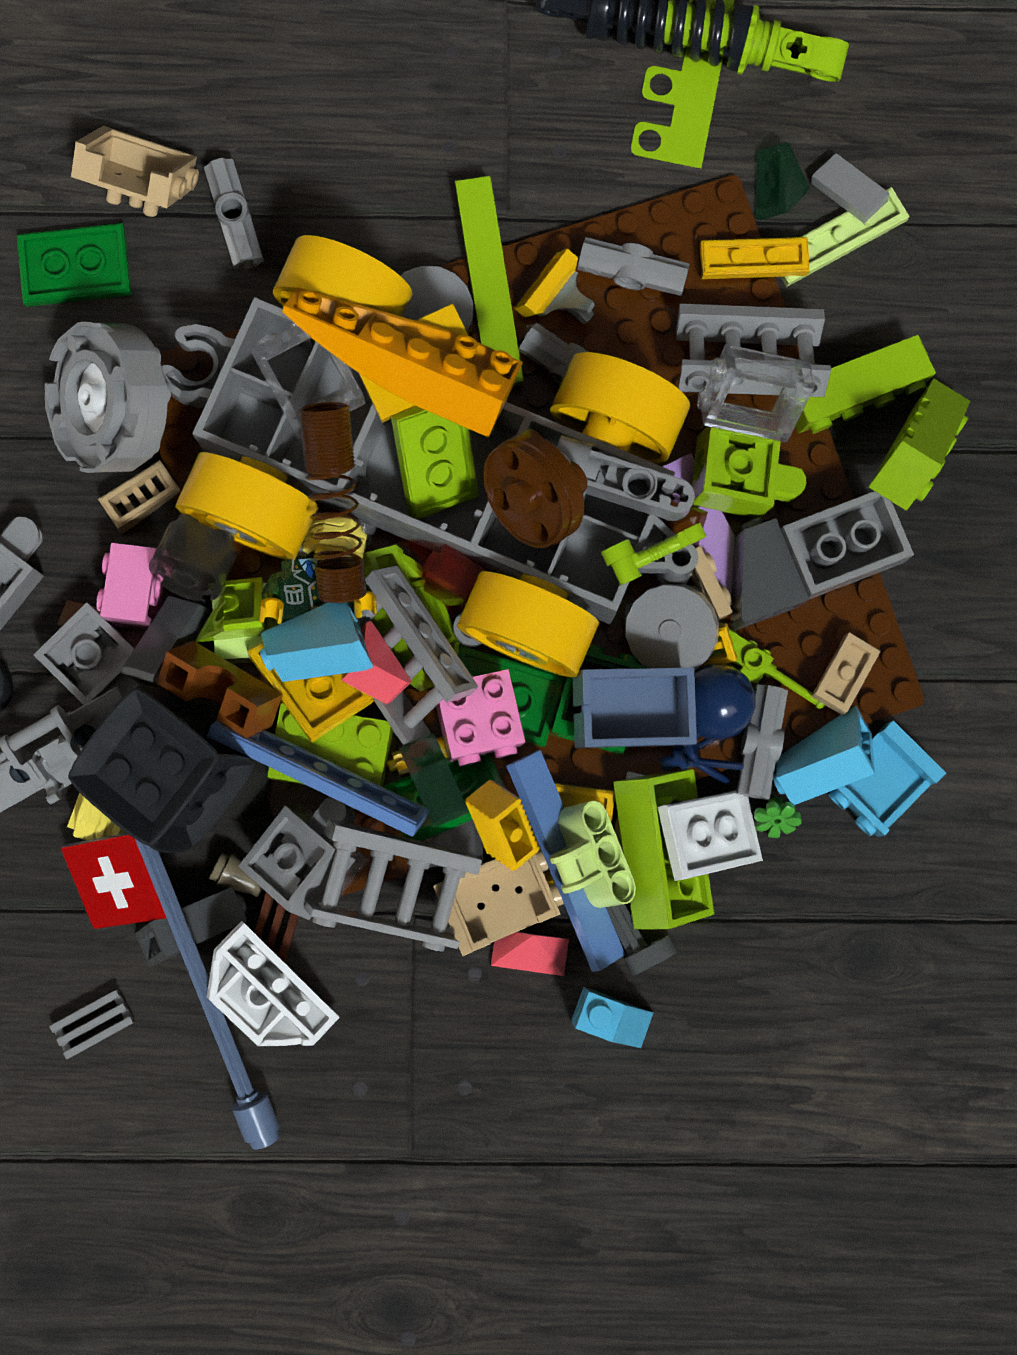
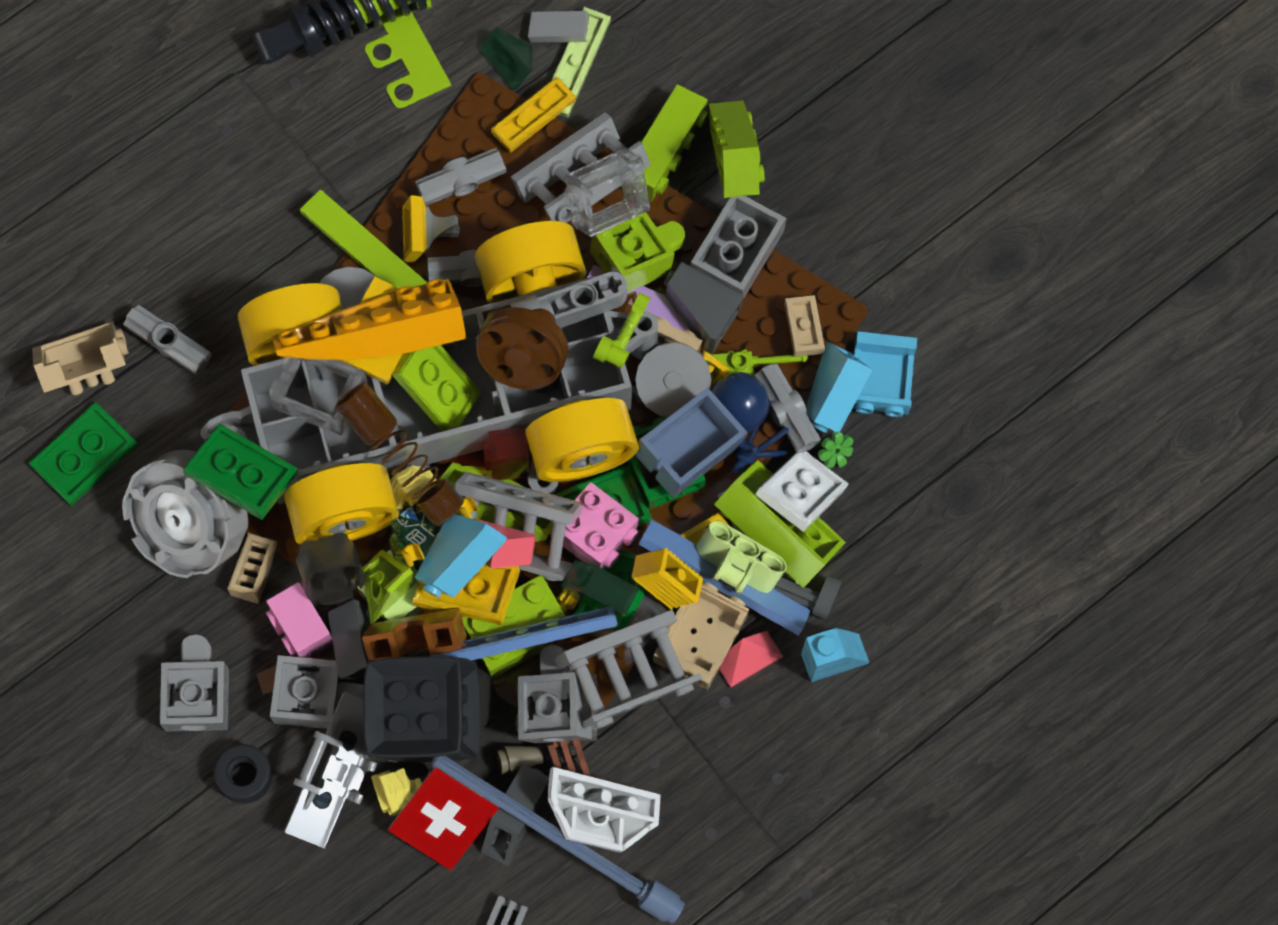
camera: 35 degrees left, 10 degrees down
none -> green tile [183,423,298,520]

